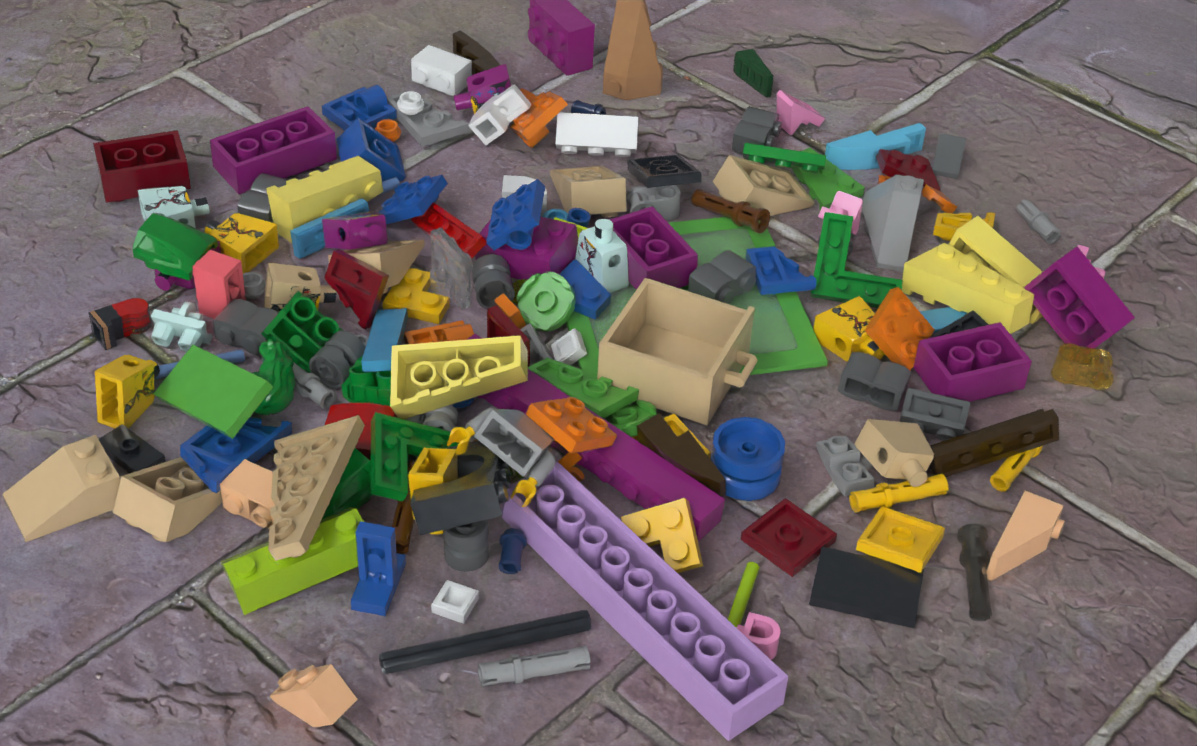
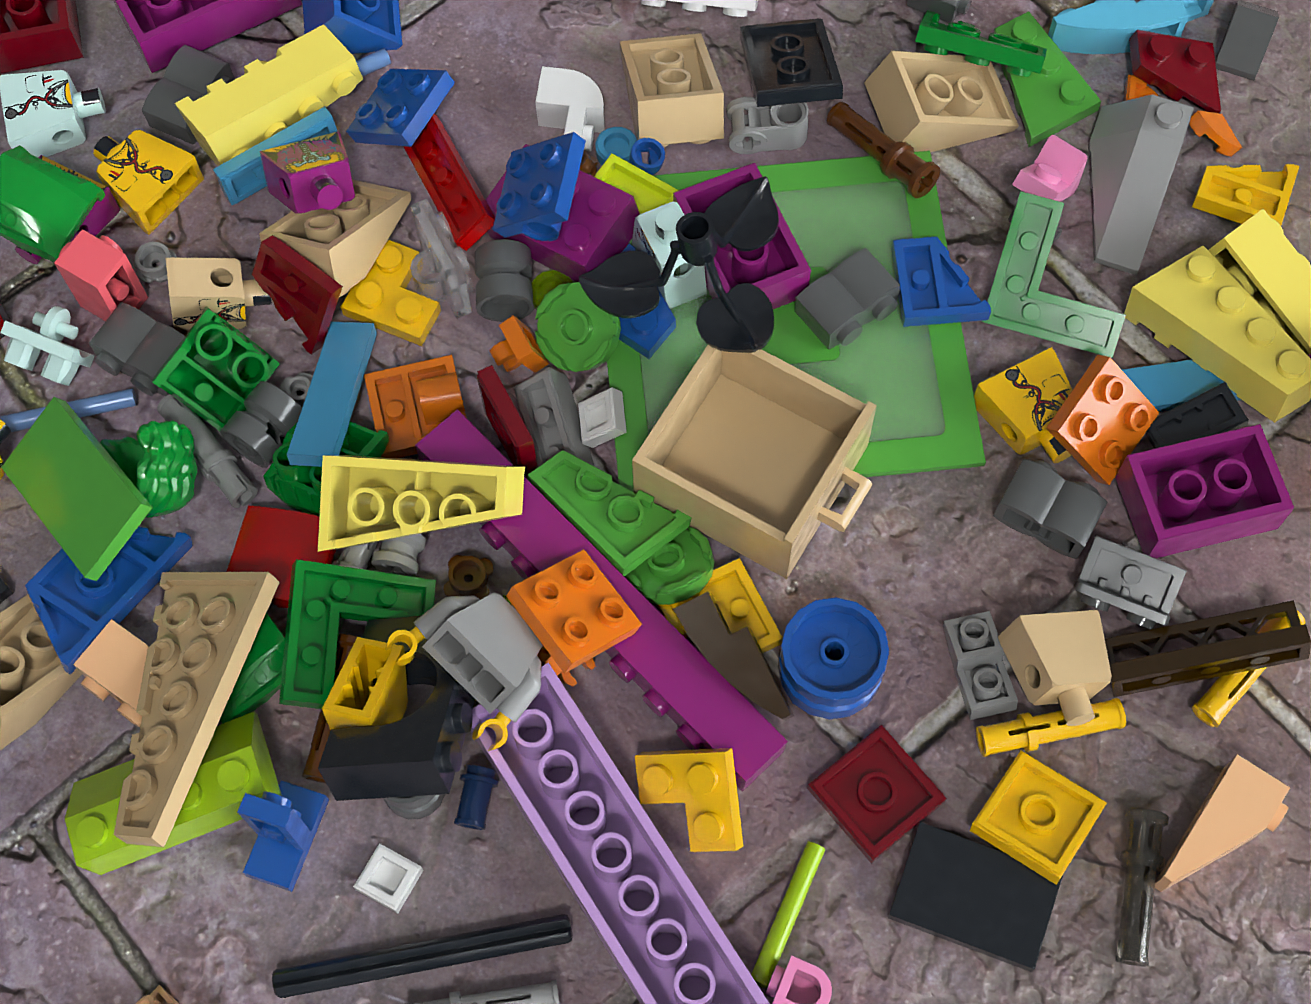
camera: 10 degrees right, 25 degrees up
none -> black plant [579,176,779,353]

